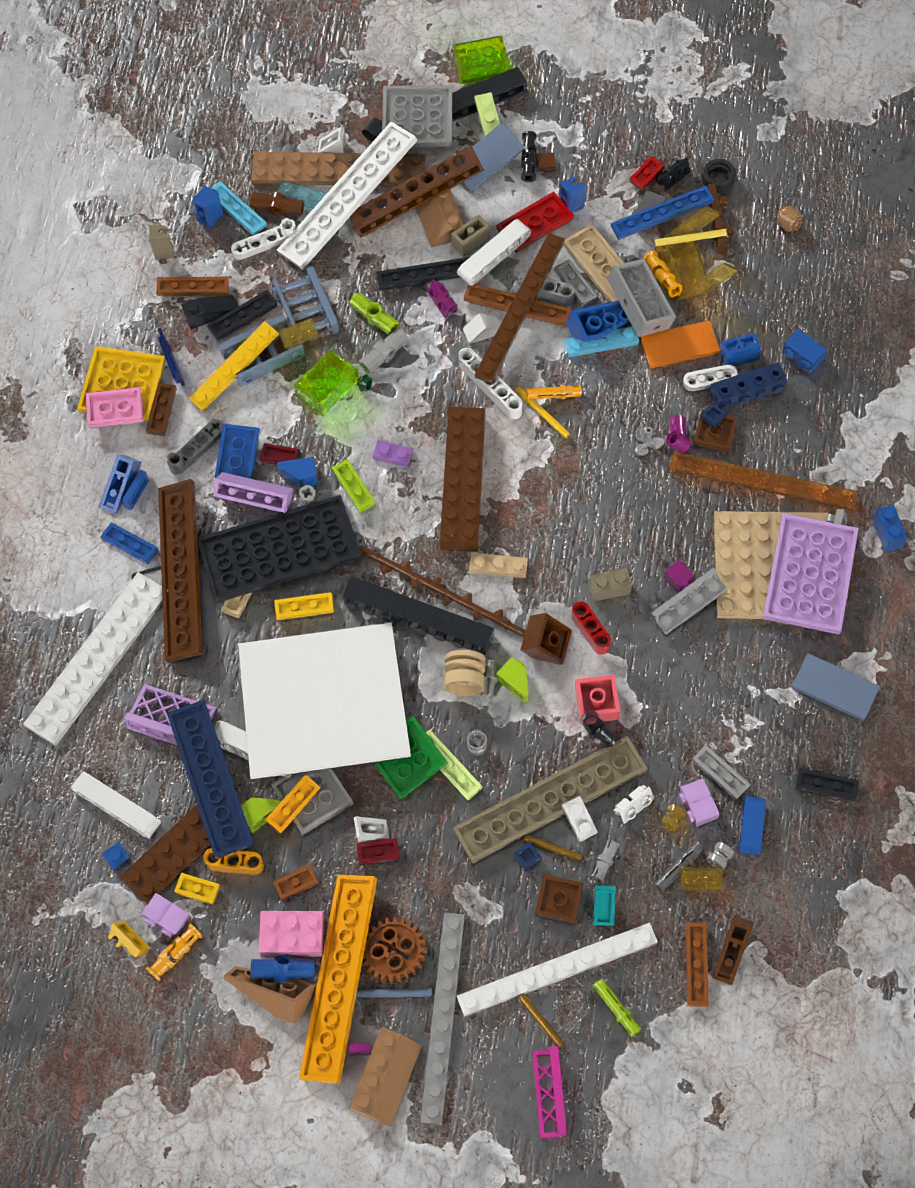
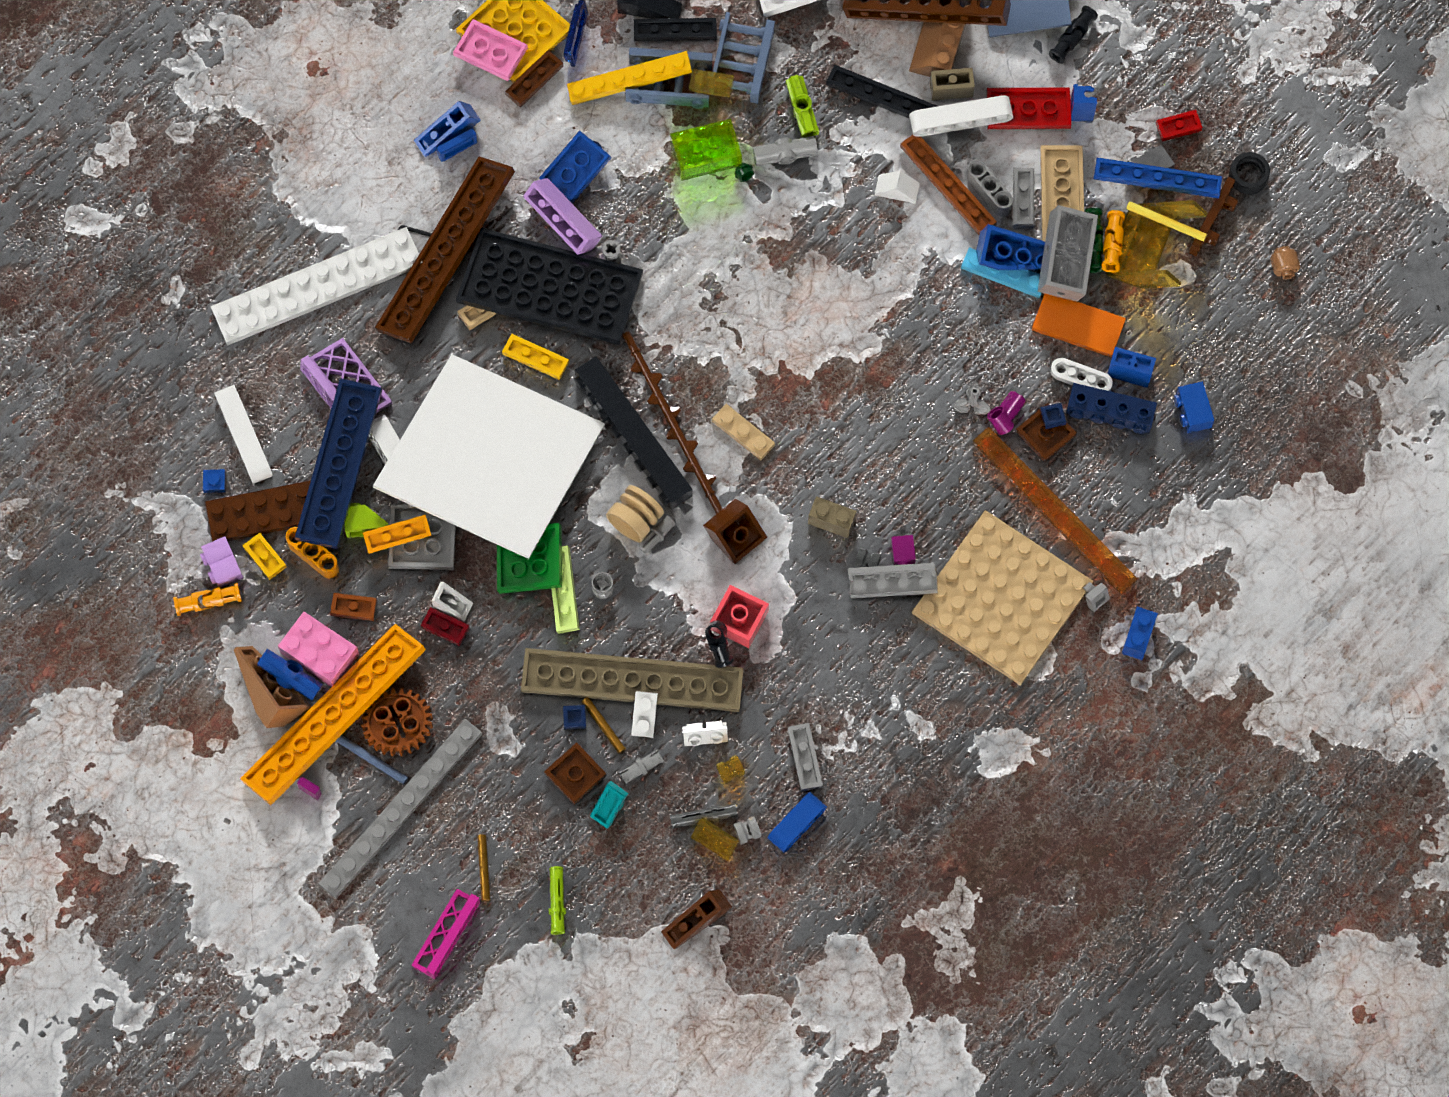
camera: 30 degrees right, 5 degrees up
blue tile [100,522,158,564] -> none
yellow plate [108,920,151,957] -> none
dark grey beam [167,419,223,475] -> none
dark red tile [260,443,300,465] -> none
blue slope [277,457,319,488] -> none
lime plate [331,459,376,513] -> none
medium nougat slope [349,1027,422,1127] -> none
medium lavender plate [373,440,414,468] -> none
magenta hinge [427,280,458,318] -> none
reddish brown brick [440,407,486,552] -> none
white plate [457,923,658,1017] -> none
white beam [459,348,522,420] -> none
reddish brown plate [475,233,565,384] -> none
lime slope [496,657,528,704] -> none
yellow bar [515,386,570,439] -> none
light orange pin [525,385,582,400] -> none
reddish brown tile [537,152,556,172] -> none
red beam [572,601,611,655] -> none
black hinge [656,157,691,191] -> none
lavender brick [678,778,719,827] -> none
dark orange plate [685,922,709,1007] -> none
lavender plate [763,513,859,634] -> none
sand blue tile [791,653,880,721] -> none
black plate [795,768,859,801] -> none

